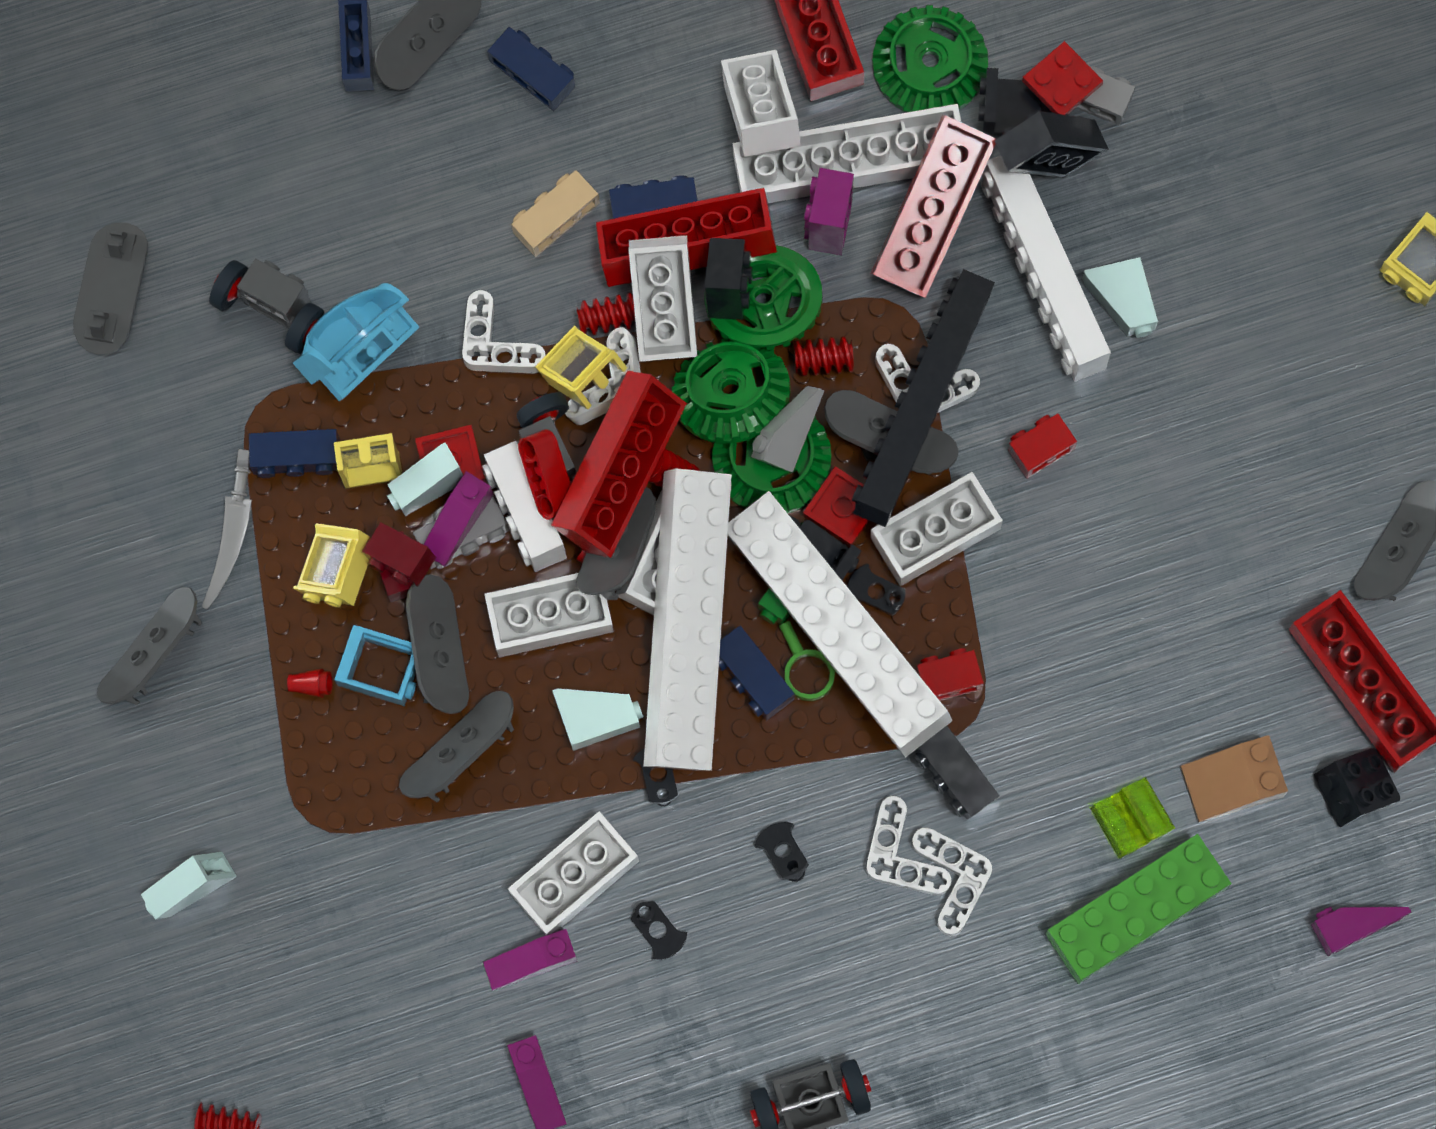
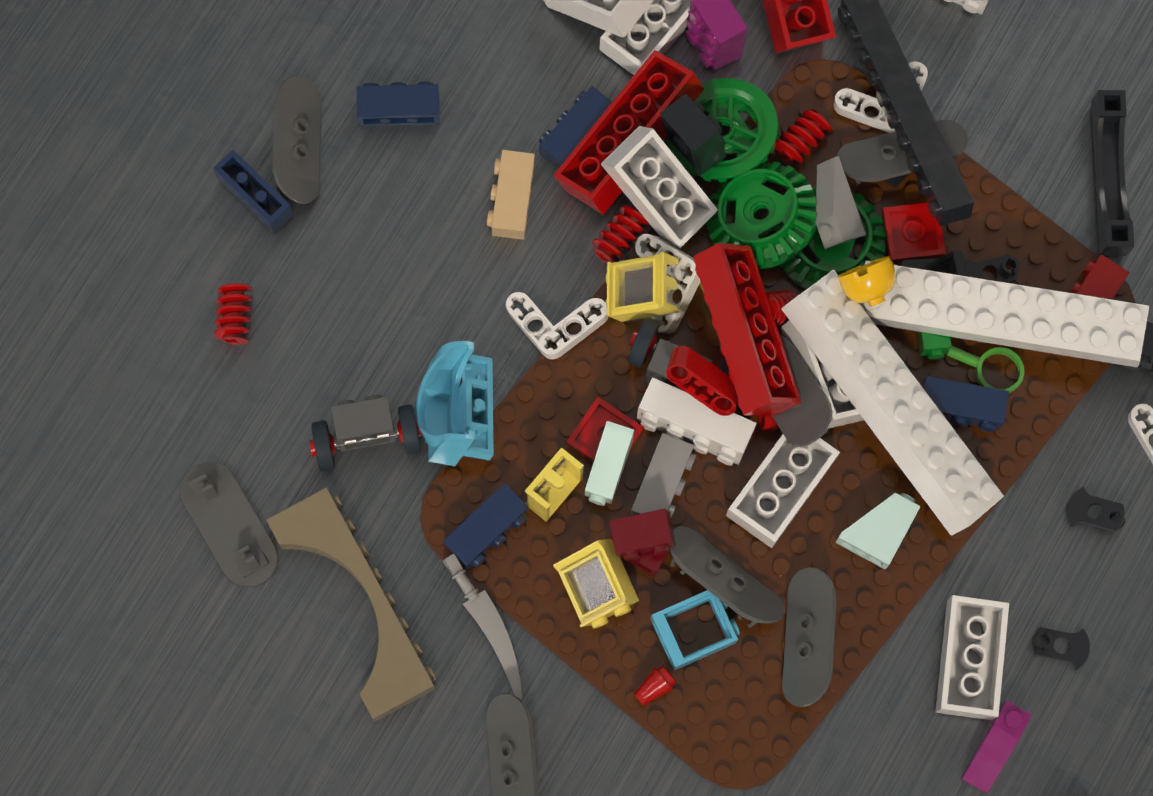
camera: 50 degrees left, 0 degrees up
magenta slope [424,471,494,567] -> none
black piece [633,748,678,807] -> none
white brick [870,472,1003,586] -> none
red brick [1008,413,1077,479] -> none
none -> red piece [214,283,253,345]
none -> dark tan arch [266,487,437,722]
none -> yellow cylinder [838,256,896,307]
none -> black arch [1091,90,1134,256]

